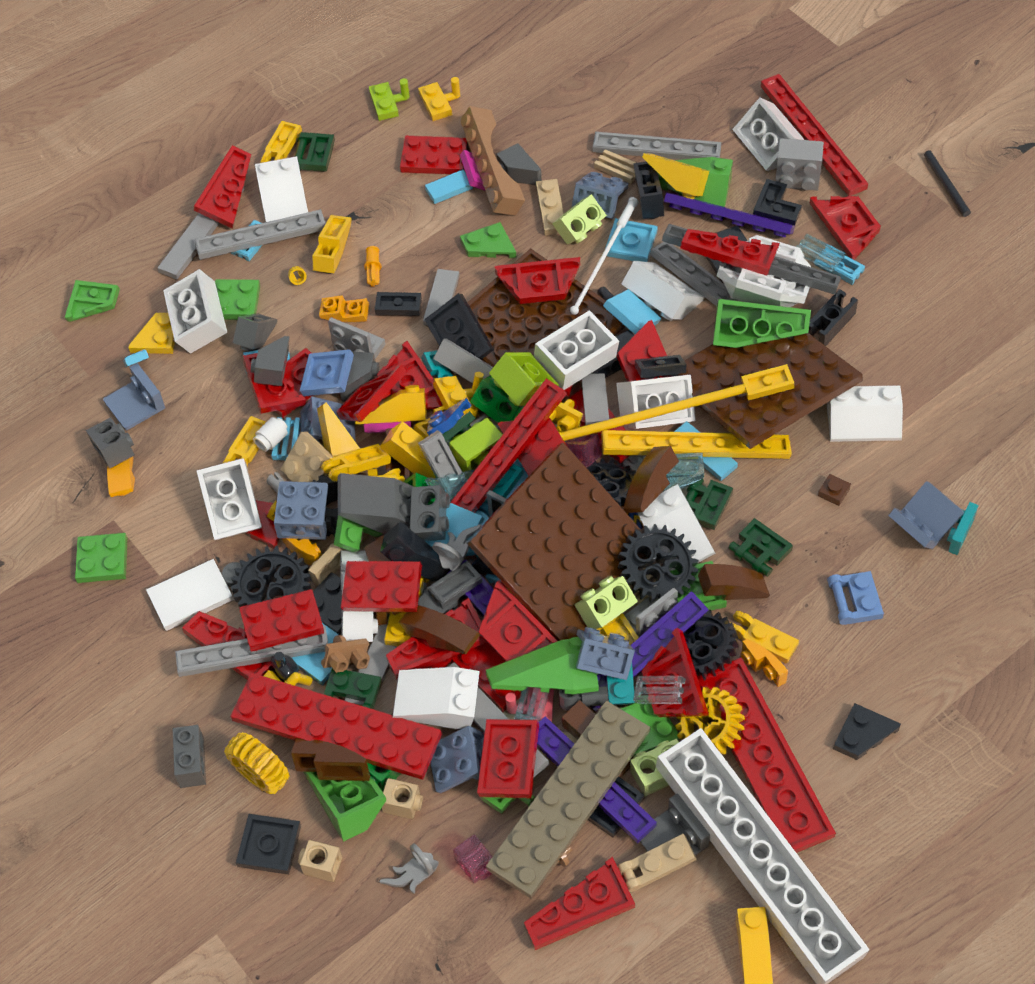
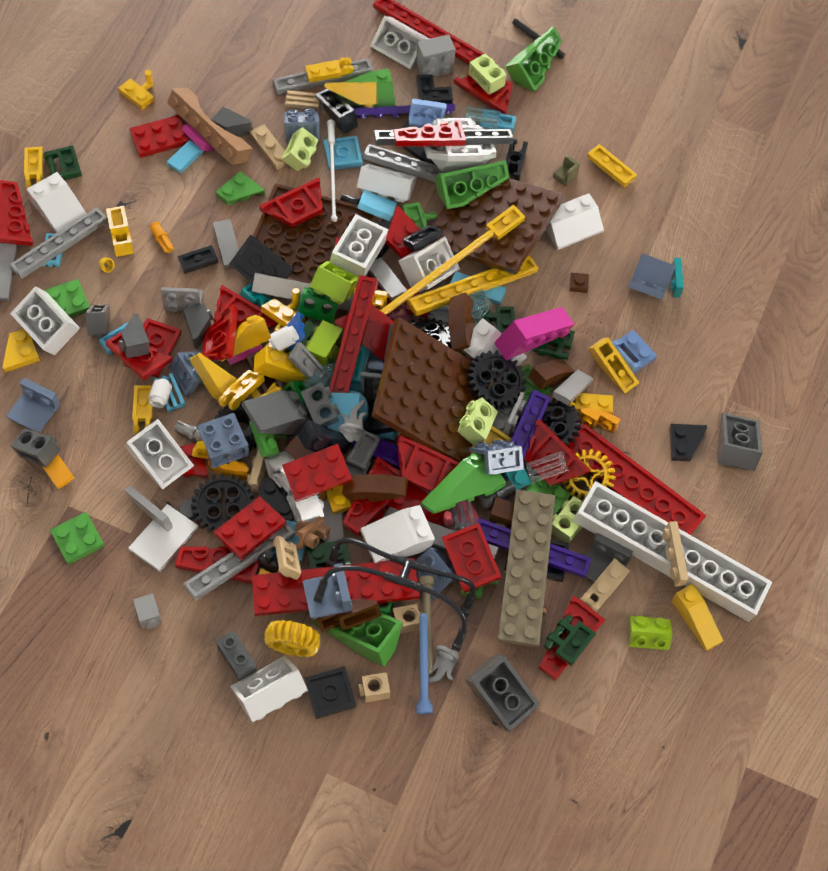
camera: 35 degrees left, 5 degrees up
medium azure tile [123,350,149,367] -> none
tan plate [280,432,333,482] -> none
medium blue plate [300,349,354,396] -> none
light orange slope [319,295,369,322] -> none
lime plate [368,78,410,121] -> none
clear pink brick [453,834,493,883] -> none
none -> light grey tile [125,486,173,532]
none -> light grey brick [133,593,162,629]
none -> white slope [230,655,308,722]
none -> white brick [269,326,299,351]
none -> tan plate [273,536,301,580]
none -> sand blue bracket [303,563,352,619]
none -> yellow hinge [305,57,354,83]
none -> black bar [313,538,475,652]
none -> bright green plate [402,202,437,229]
none -> light blue bracket [409,99,446,128]
none -> medium blue piece [416,613,433,714]
none -> dark tan piece [418,576,434,675]
none -> dark grey slope [465,654,540,732]
none -> yellowish green brick [468,54,507,95]
none -> dark pink wedge [494,307,574,361]
none -> bright green wedge [505,27,562,92]
none -> dark green plate [543,614,596,667]
none -> light grey tile [552,370,594,405]
none -> olive panel [553,155,580,186]
none -> yellow plate [587,144,637,188]
none -> yellow slope [587,337,639,394]
none -> lime bracket [629,616,673,650]
none -> tan plate [663,521,689,586]
none -> dark grey slope [717,413,762,471]

